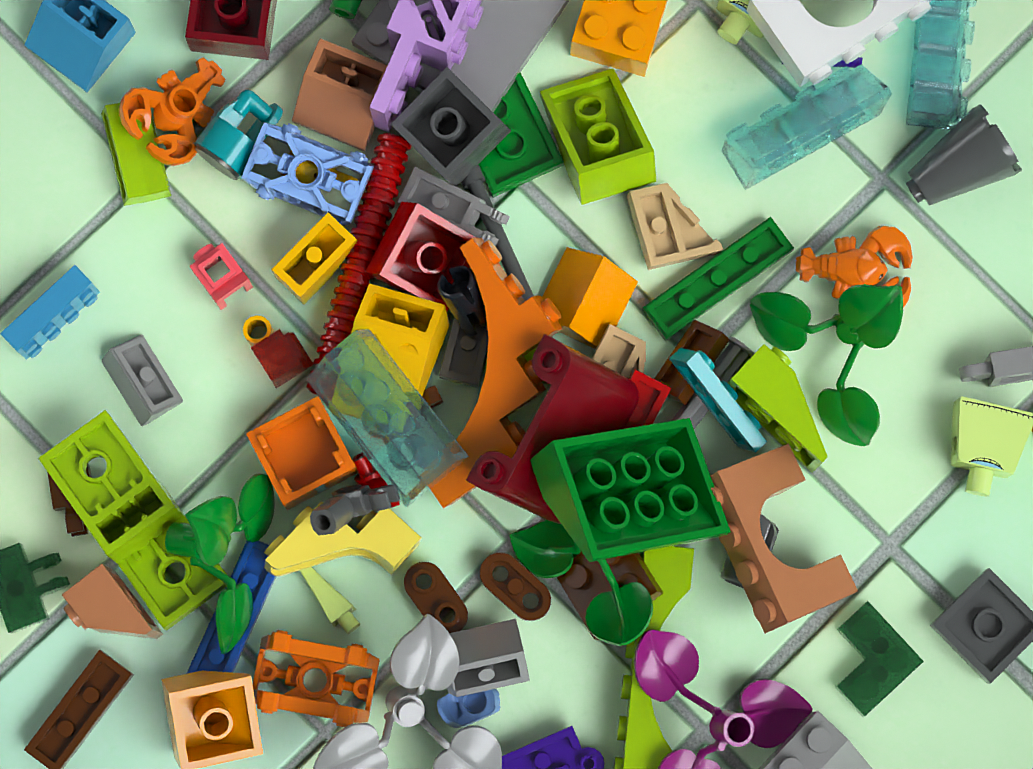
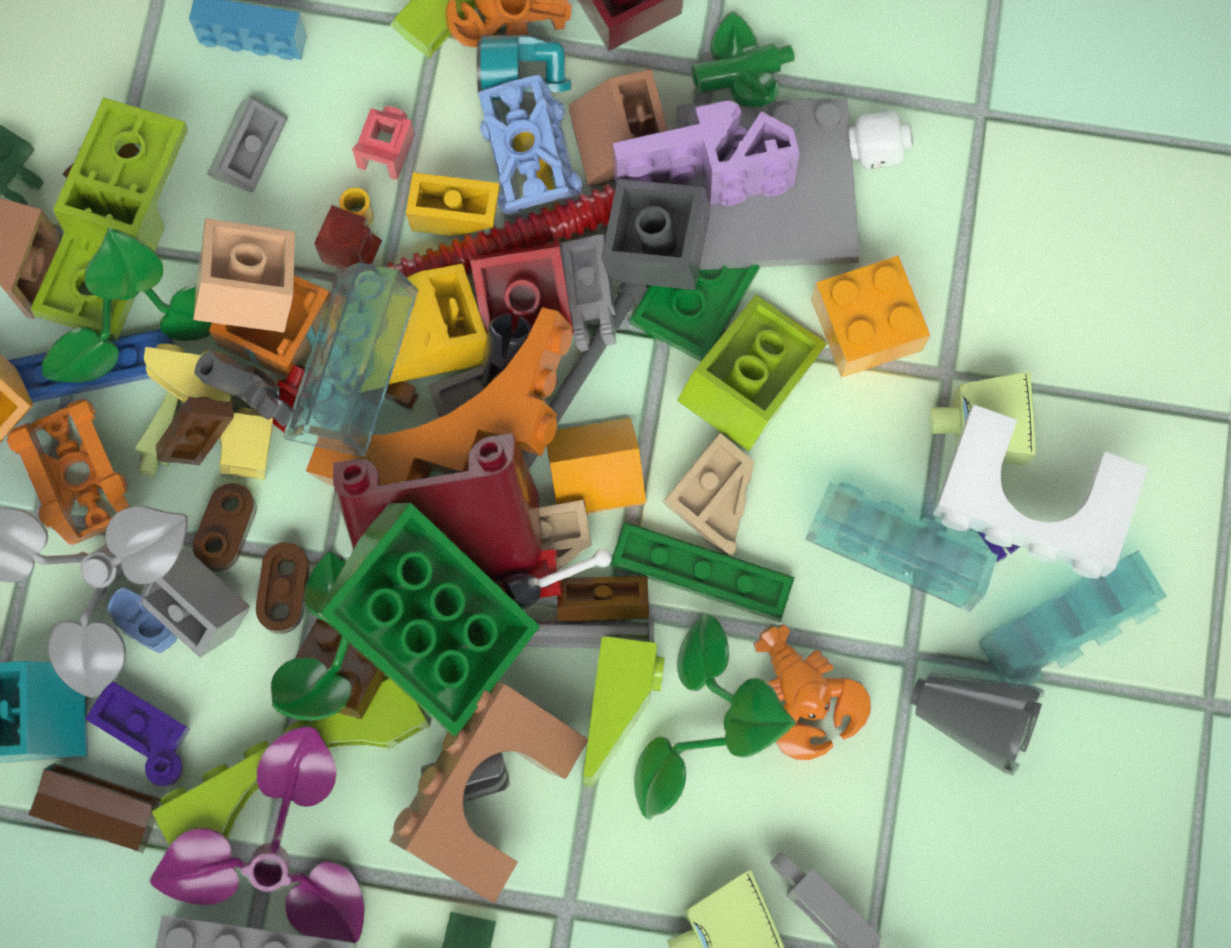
camera: 55 degrees right, 5 degrees down
teal plate [669,348,767,453] -> none
none -> reddish brown plate [156,397,234,465]
none -> light nougat slope [194,218,295,332]
none -> hinge [503,549,612,610]

